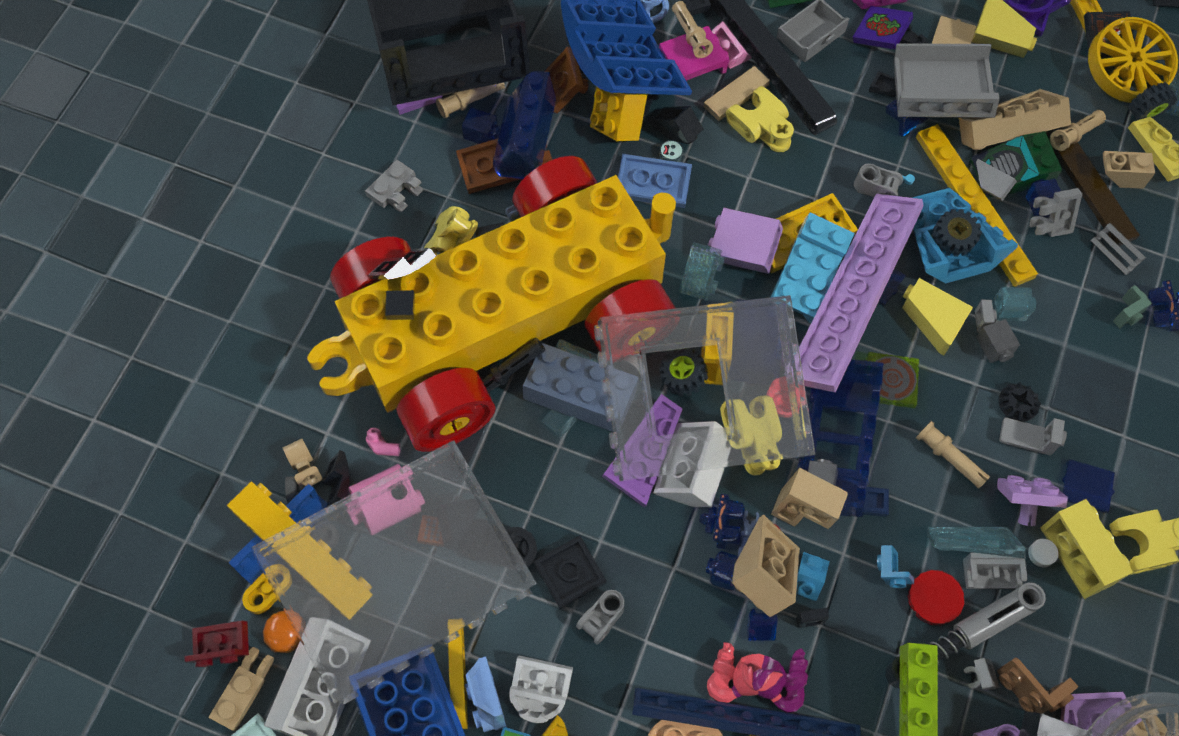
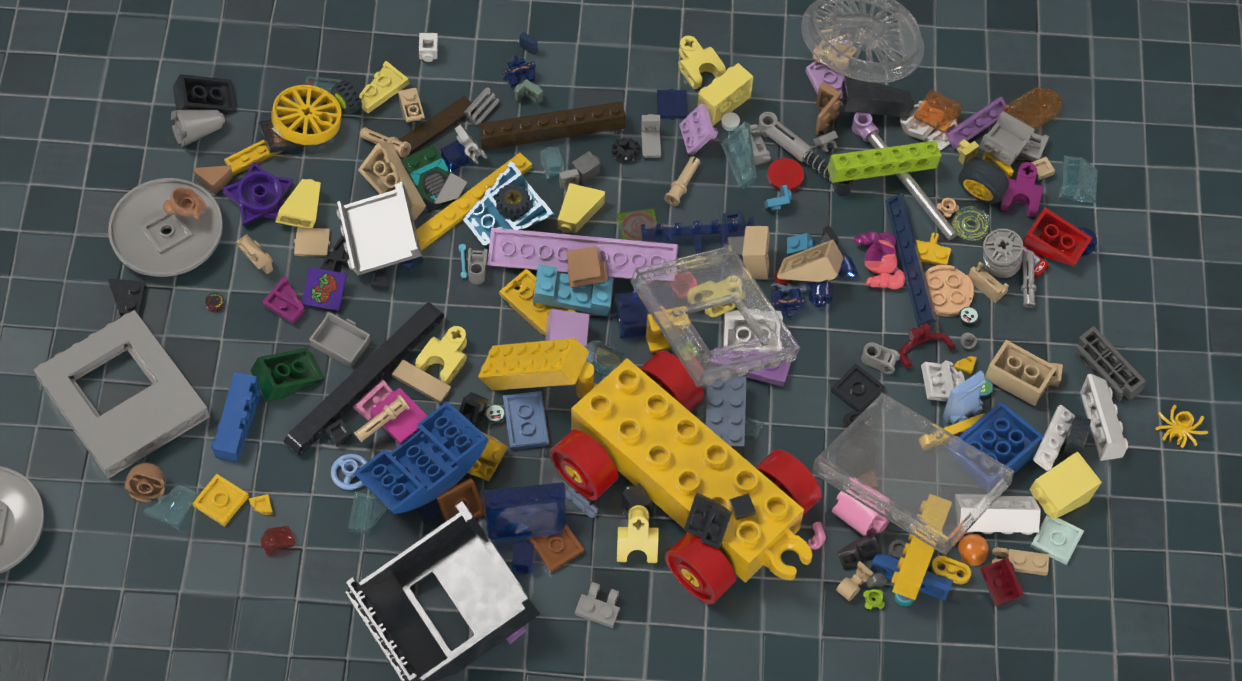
camera: 110 degrees left, 5 degrees down
none -> dark brown brick [478,101,626,151]
none -> yellow brick [478,338,589,391]
none -> medium nougat plate [566,246,609,288]
none -> lime plate [863,589,885,610]
none -> dark red piece [898,323,956,368]

